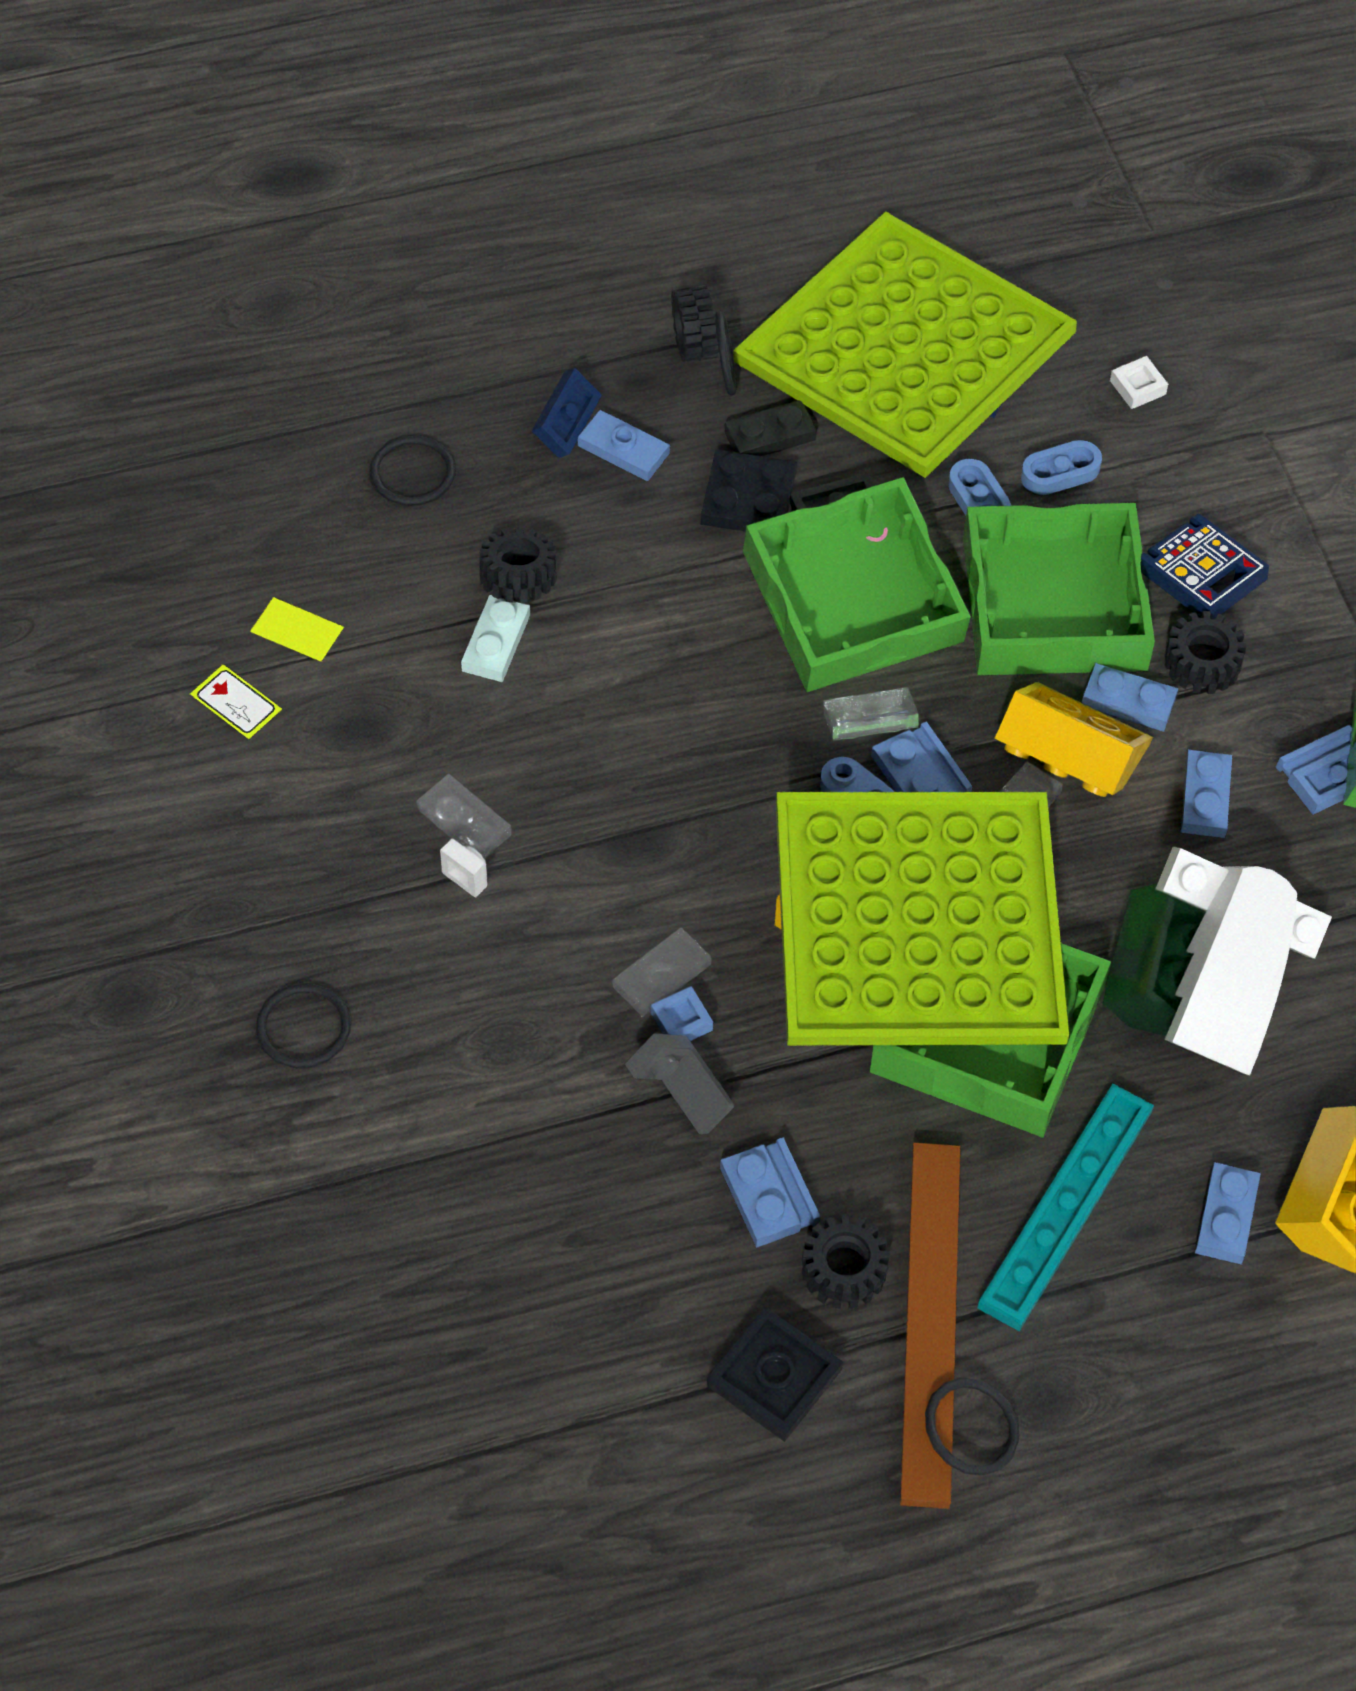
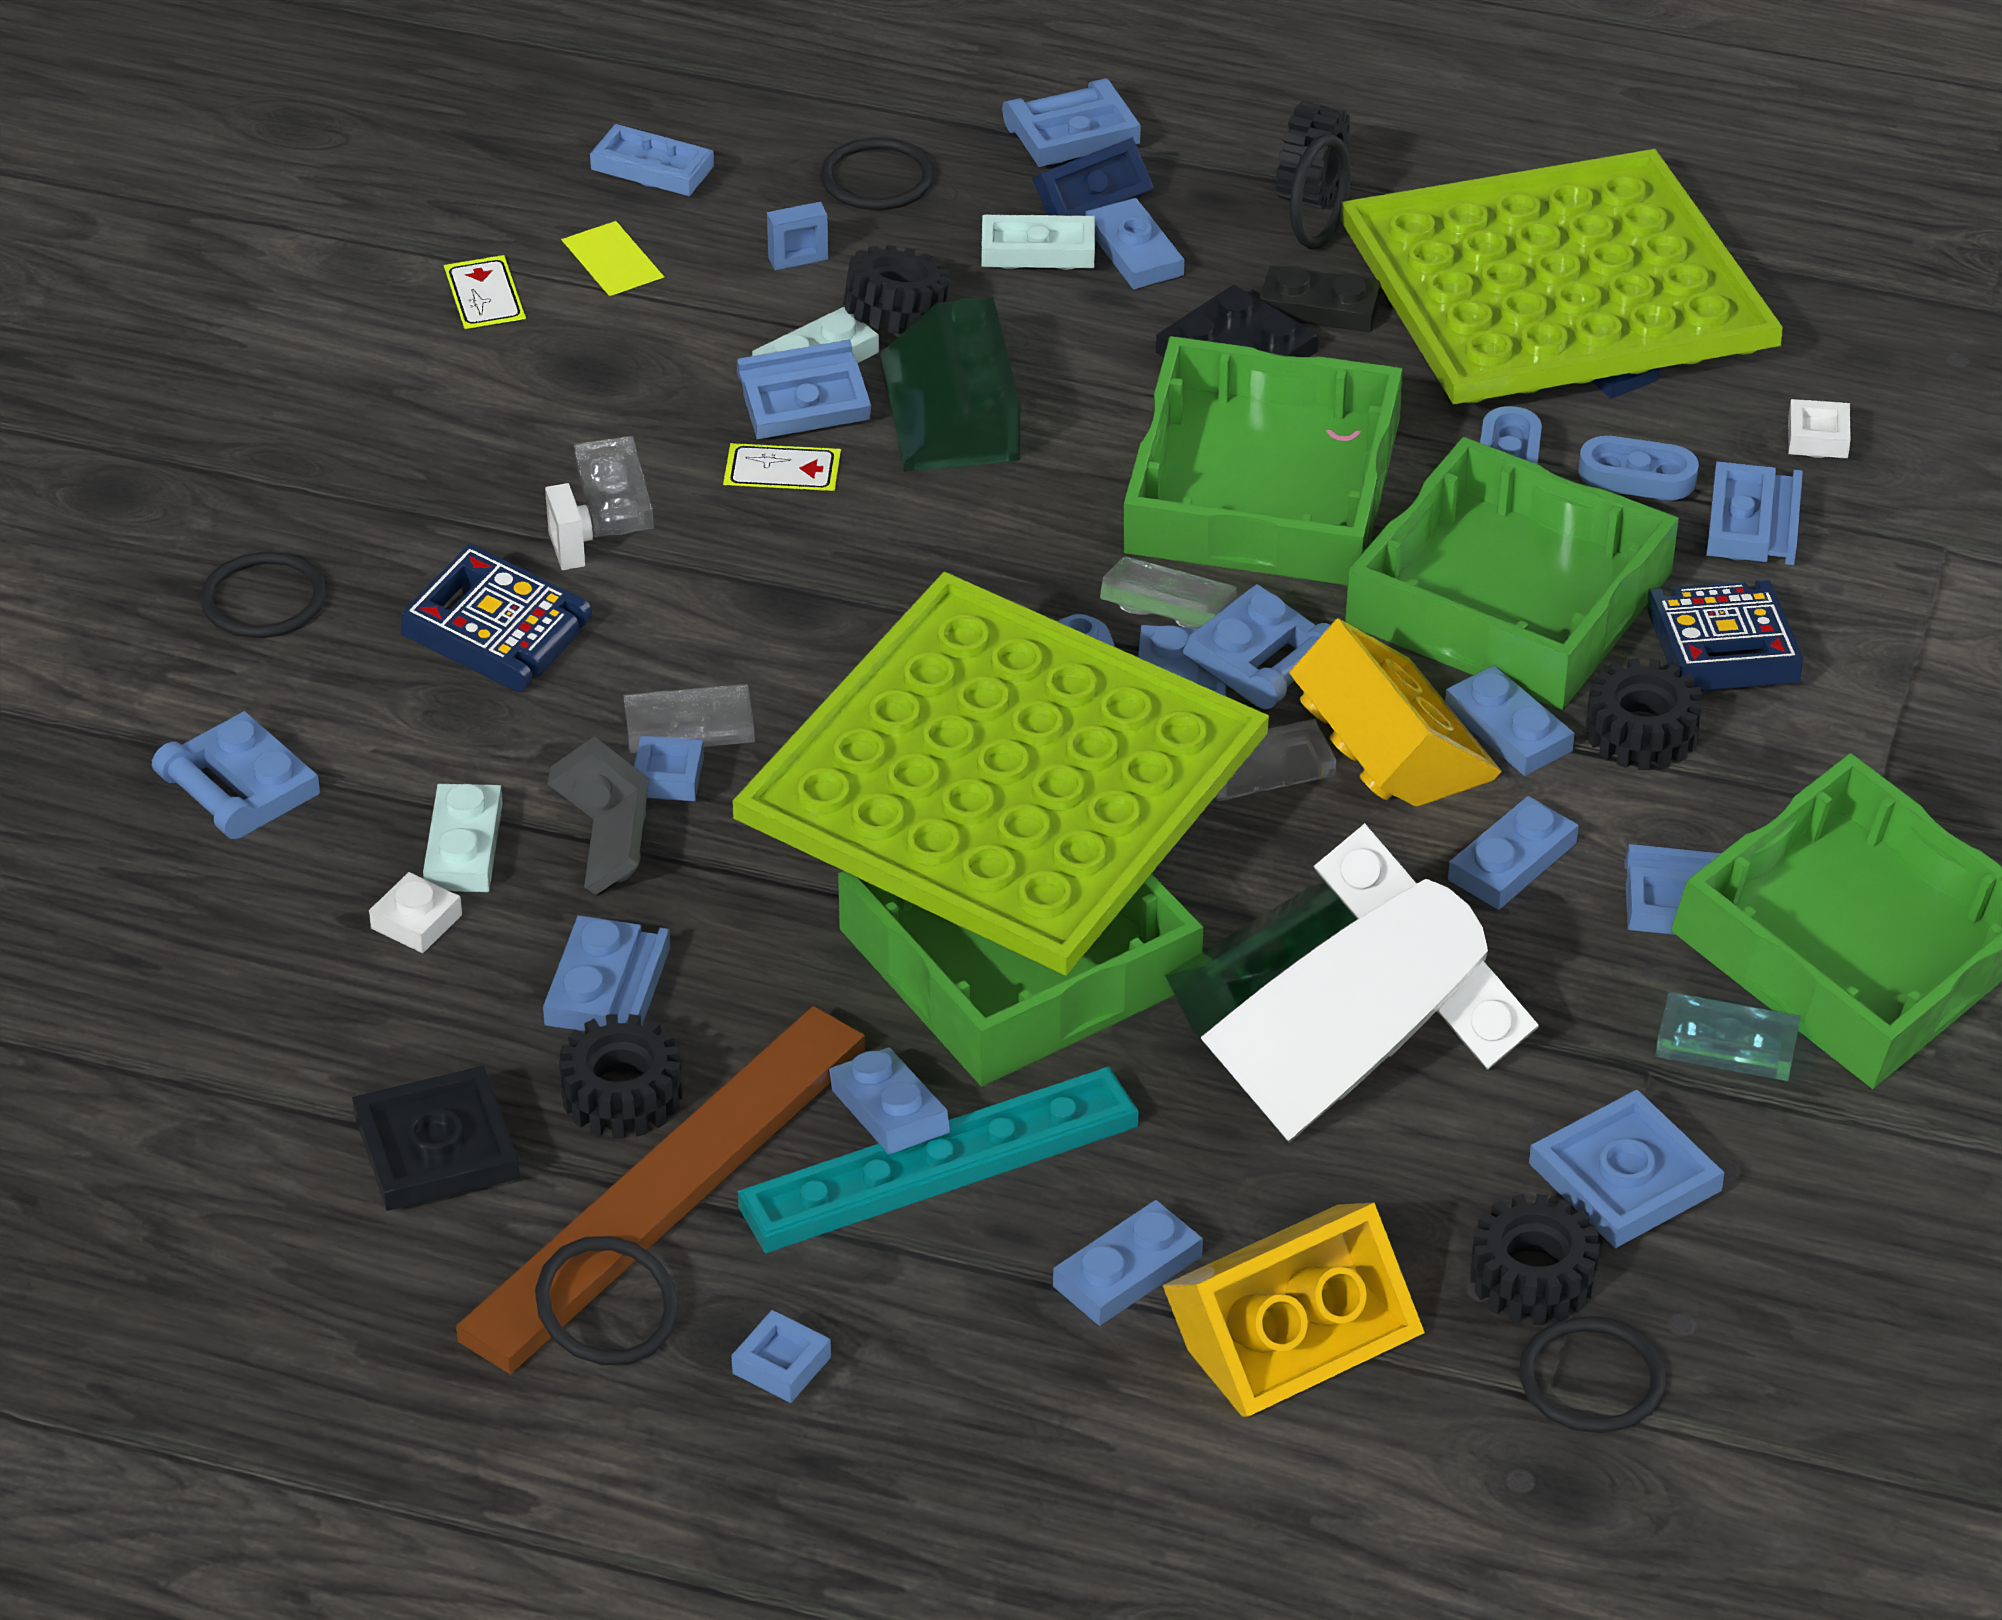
camera: 35 degrees right, 15 degrees down
none -> medium blue plate [152,711,320,839]
none -> white plate [369,872,462,953]
none -> dark blue container [401,543,592,692]
none -> light aqua plate [423,784,503,892]
none -> medium blue plate [590,124,714,196]
none -> white sticker [723,443,841,491]
none -> medium blue plate [732,1310,831,1403]
none -> medium blue plate [737,339,871,439]
none -> medium blue plate [767,202,828,270]
none -> medium blue plate [829,1047,950,1154]
none -> clear green slope [880,297,1021,472]
none -> light aqua plate [982,215,1095,270]
none -> medium blue plate [1002,78,1141,167]
none -> medium blue plate [1183,584,1331,709]
none -> medium blue plate [1706,461,1803,565]

